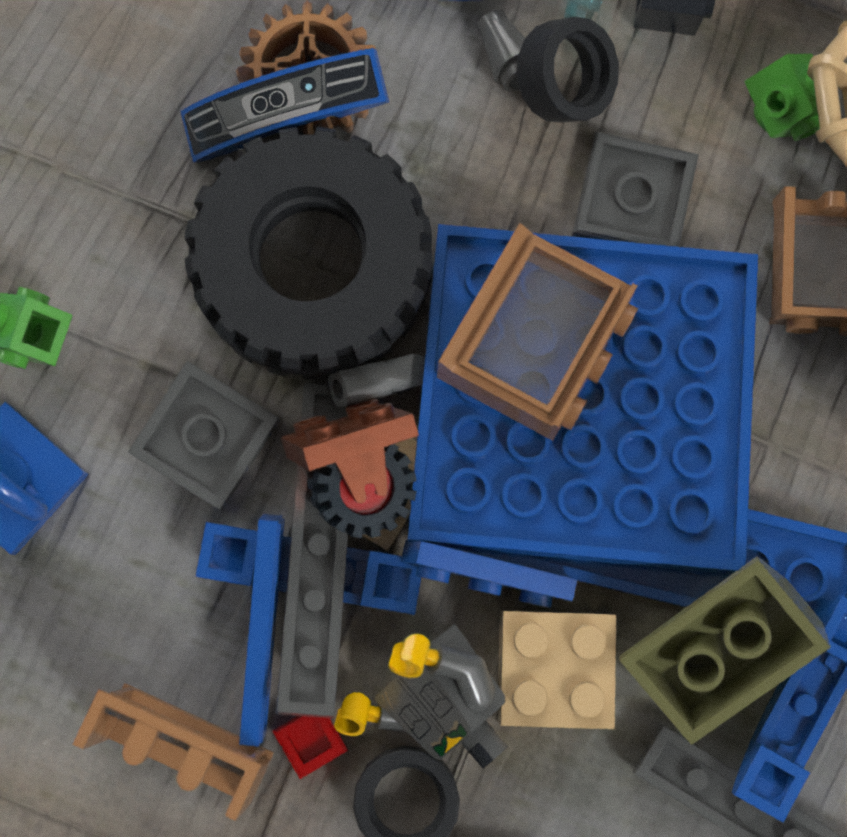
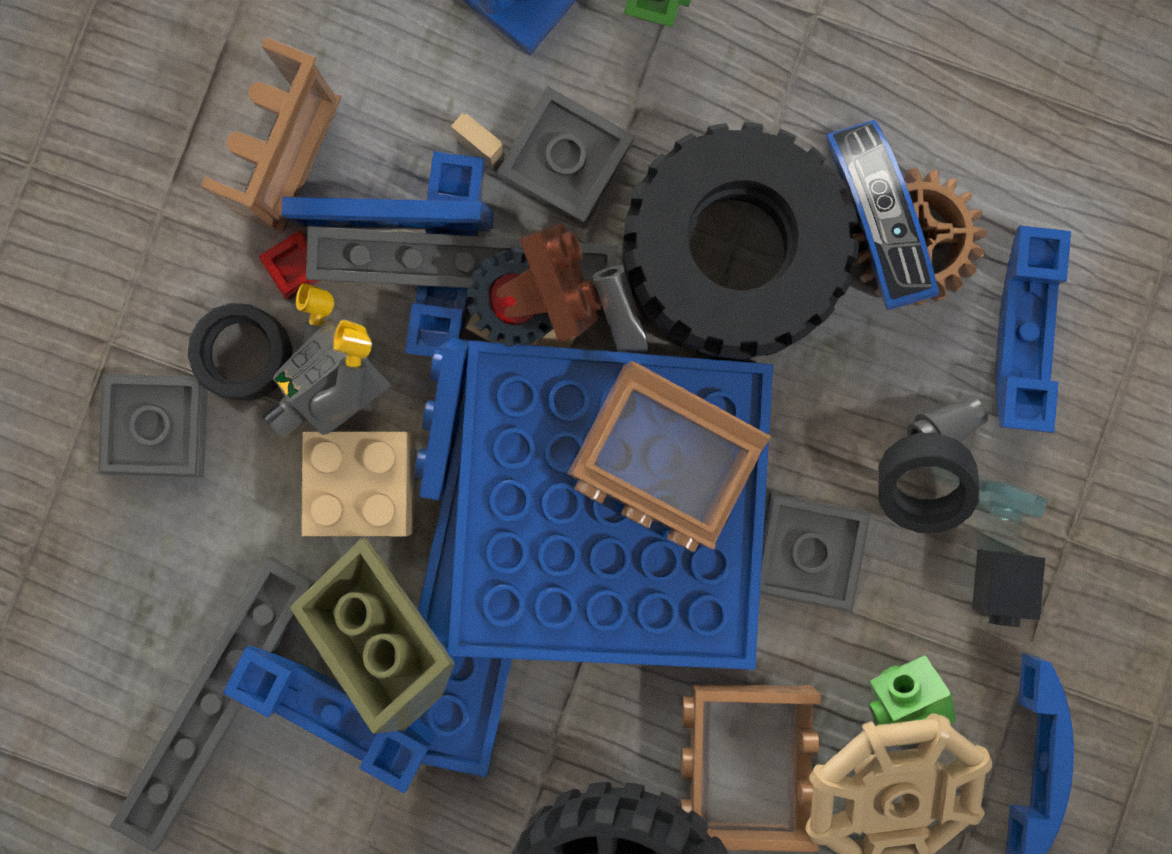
camera: 90 degrees right, 5 degrees up
none -> tan tile [451,113,505,171]

